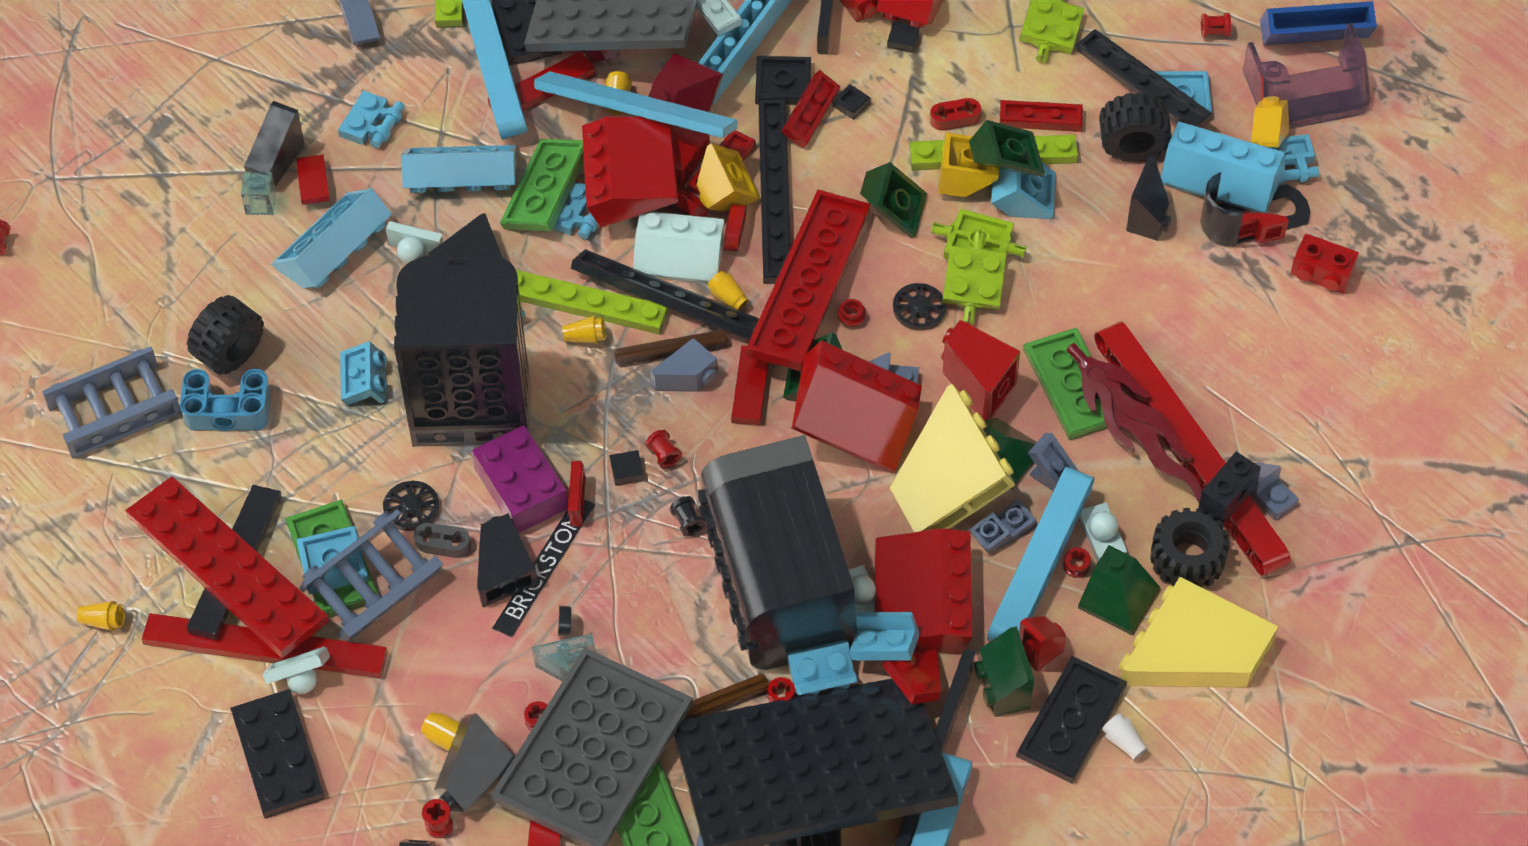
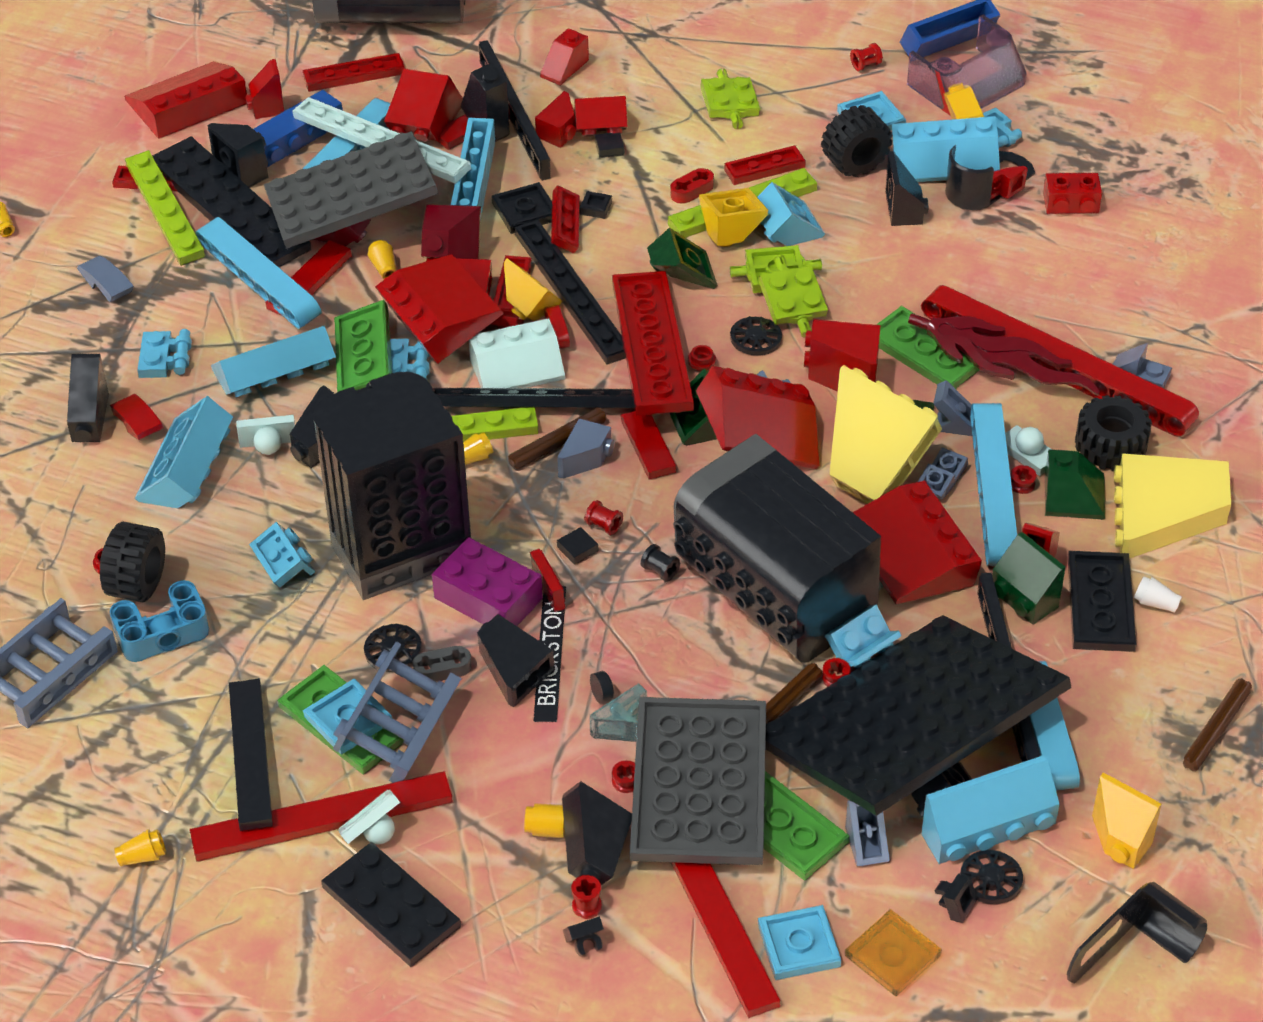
camera: 25 degrees left, 10 degrees down
red plate [125,476,329,658] -> none
clear light blue brick [241,172,276,215] -> none
medium azure tile [534,71,737,138] -> none
yellow cone [707,271,749,311] -> none
medium azure bracket [850,612,920,660] -> none
red wing [882,649,941,704] -> none
dark green slope [969,120,1045,177] -> none
black tile [1076,29,1213,128] -> none
black brick [1198,451,1261,525] -> none

